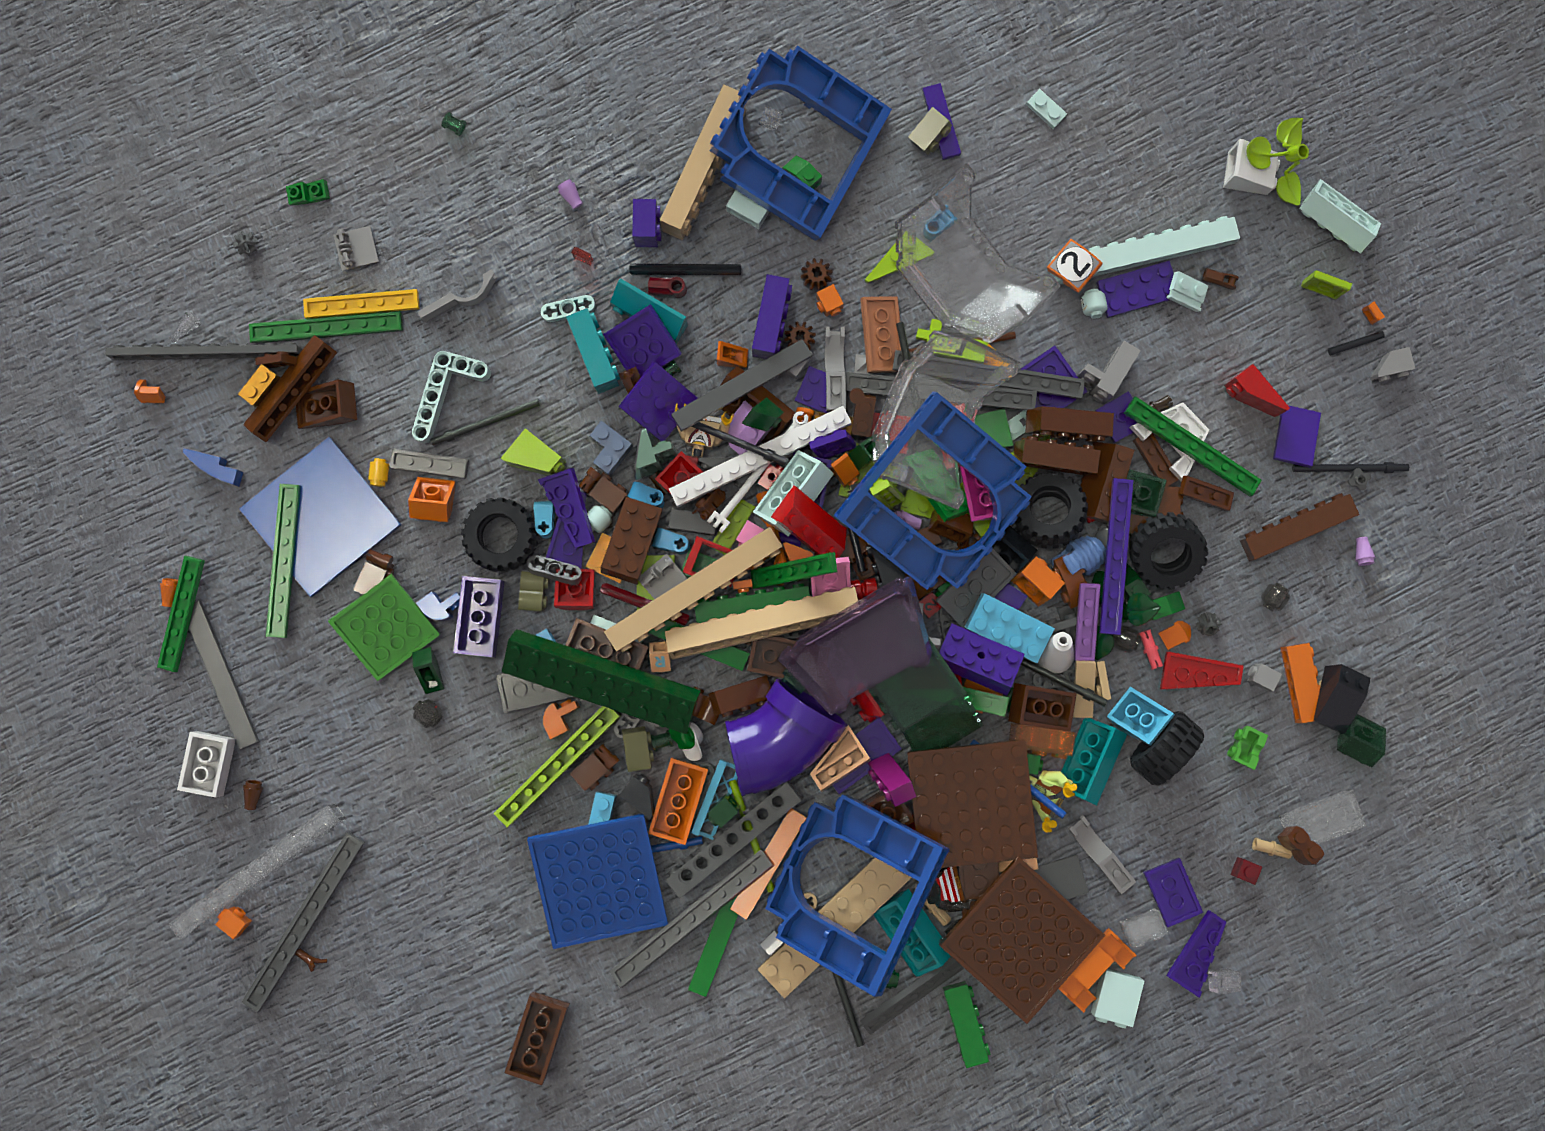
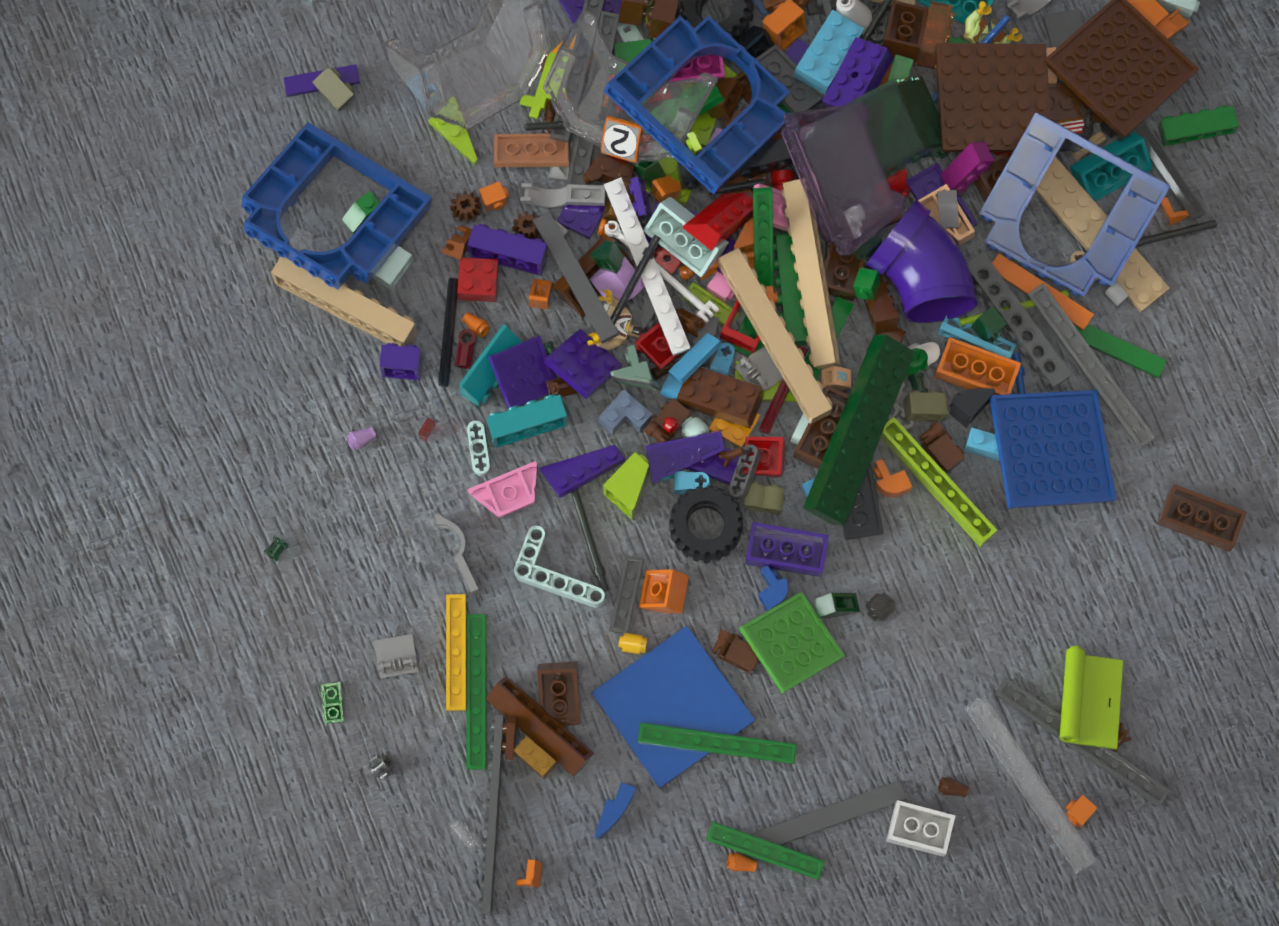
camera: 85 degrees left, 10 degrees down
none -> dark orange hinge [441,226,472,260]
none -> red brick [457,257,499,303]
none -> orange cone [462,312,490,338]
none -> bright pink wing [468,461,537,518]
none -> dark purple wing [540,445,625,498]
none -> slope [601,116,643,163]
none -> red hinge [662,417,679,434]
none -> dark azure tile [668,333,722,383]
none -> reddish brown bar [716,447,744,467]
none -> clear bracket [843,204,867,238]
none -> green brick [853,268,881,300]
none -> light grey slope [937,190,959,229]
none -> lime door [1059,646,1123,750]
none -> orange tile [1160,197,1189,226]

